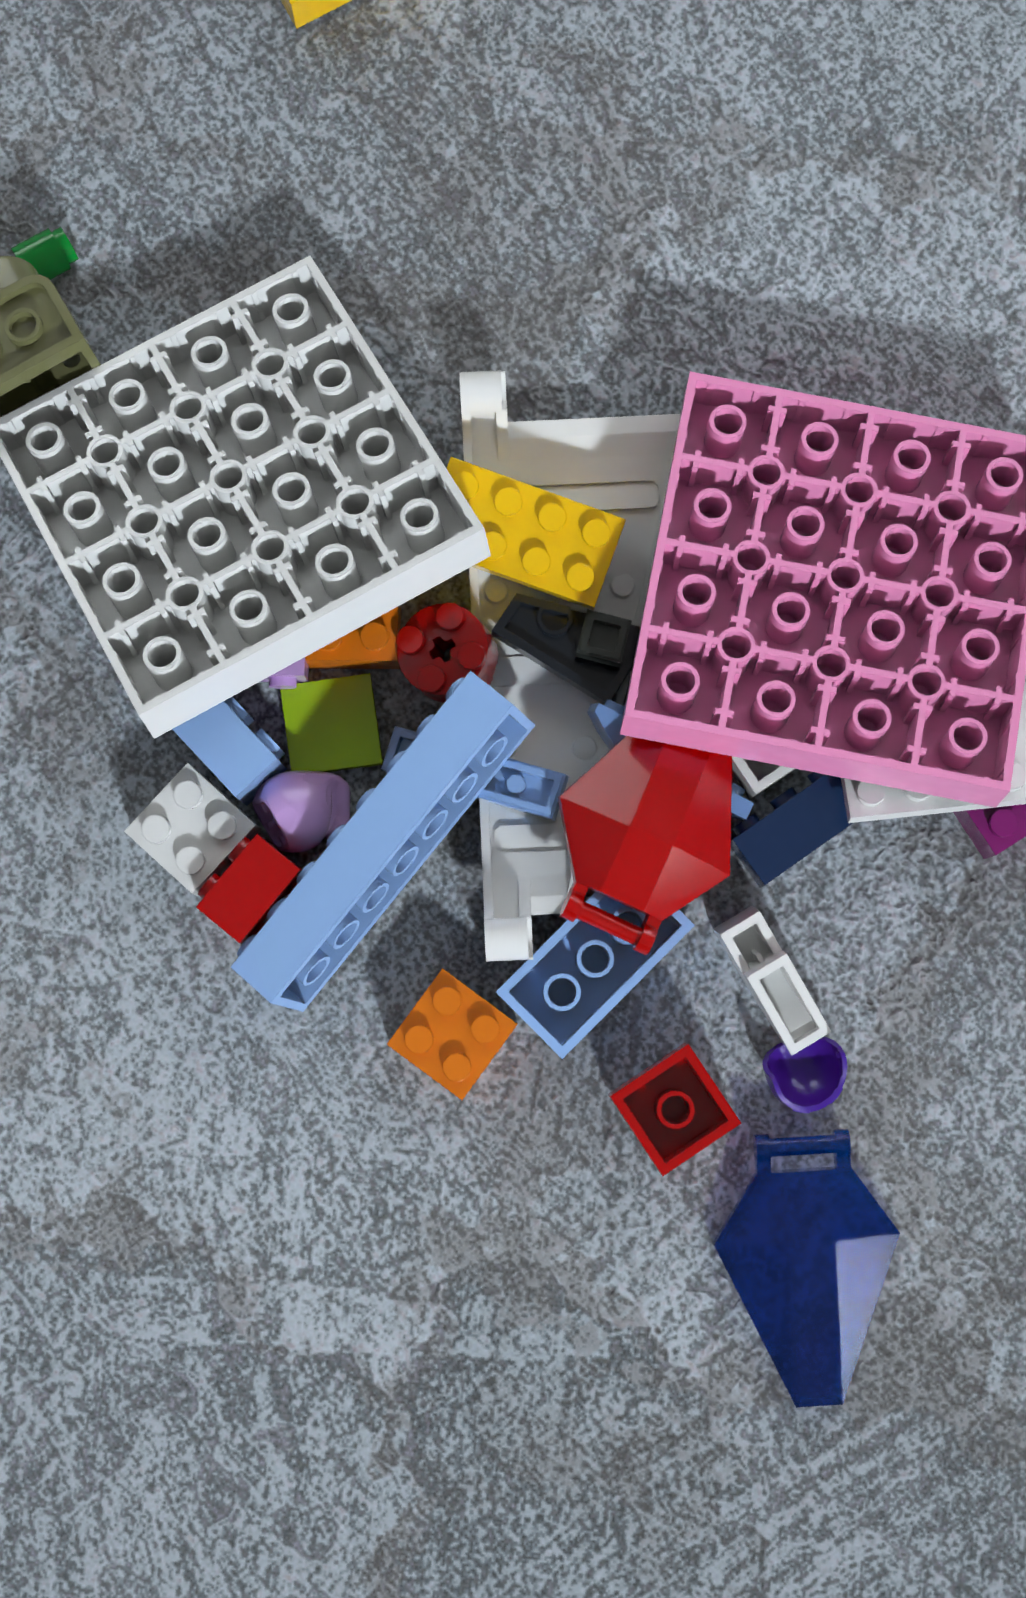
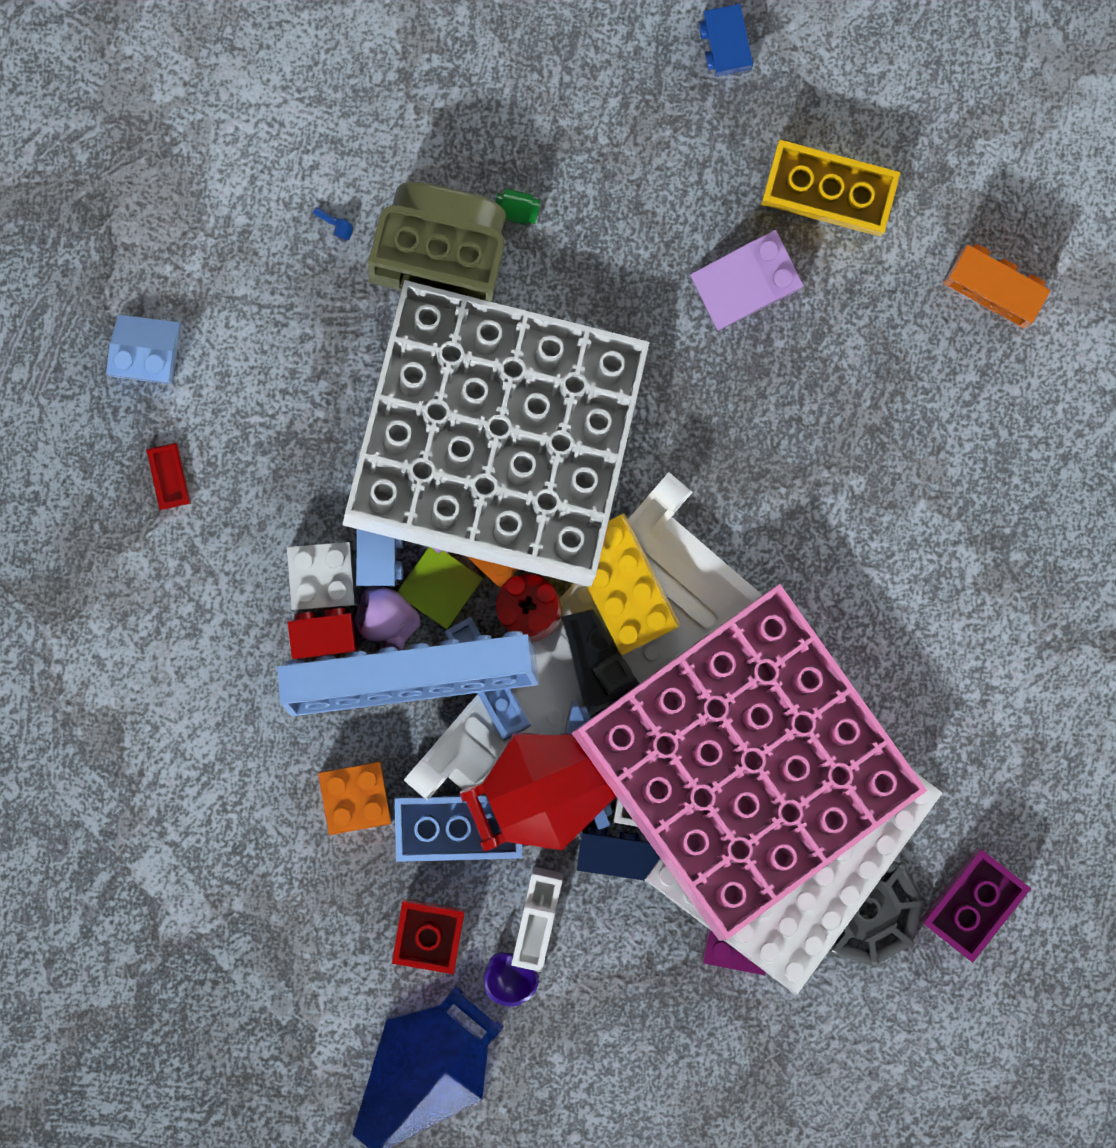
camera: 45 degrees right, 5 degrees up
none -> lavender slope [690,230,804,331]

